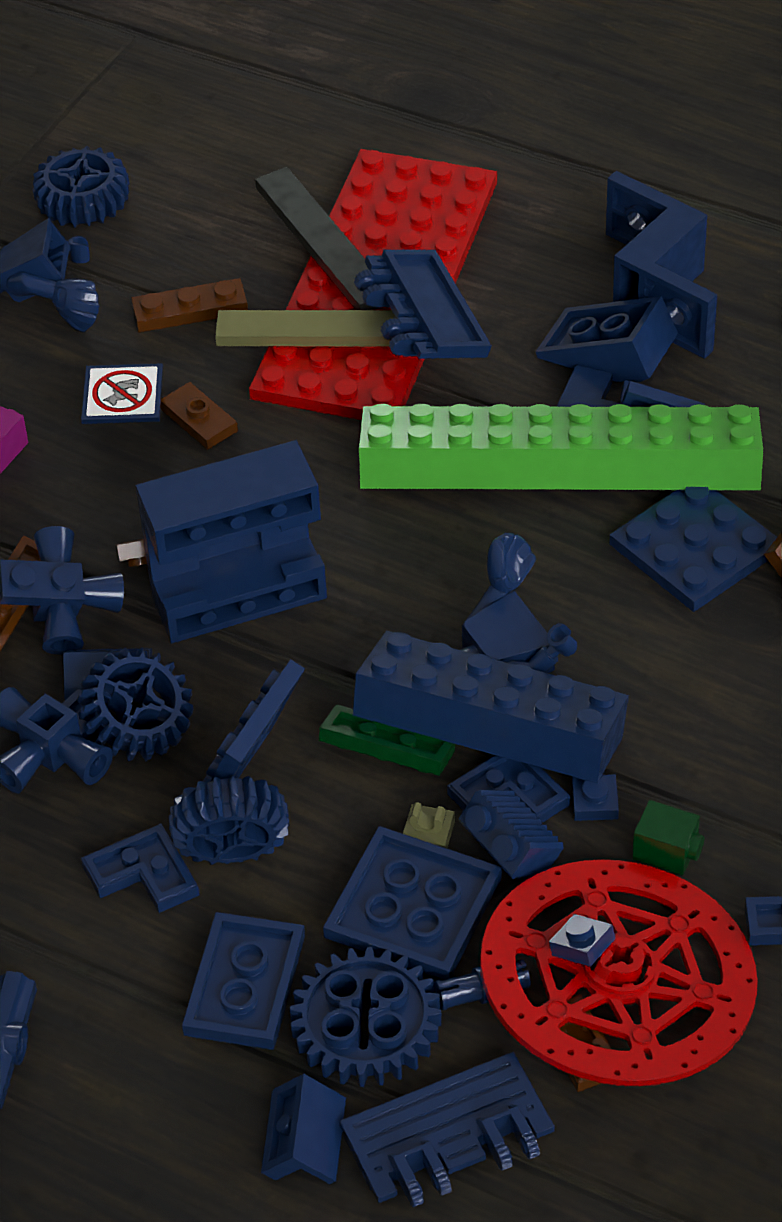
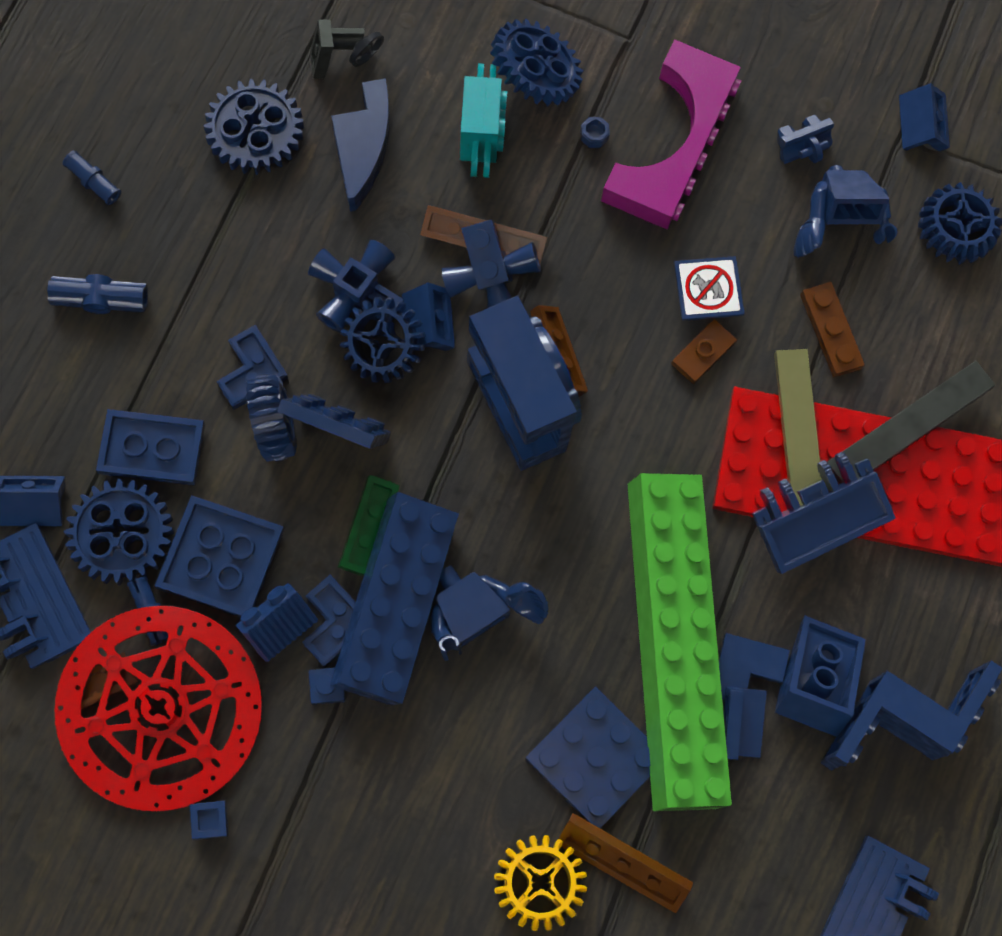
camera: 75 degrees right, 25 degrees up
olive tile [403,802,455,849] -> none
dark blue plate [549,914,616,967] -> none
dark green brick [633,800,705,876] -> none

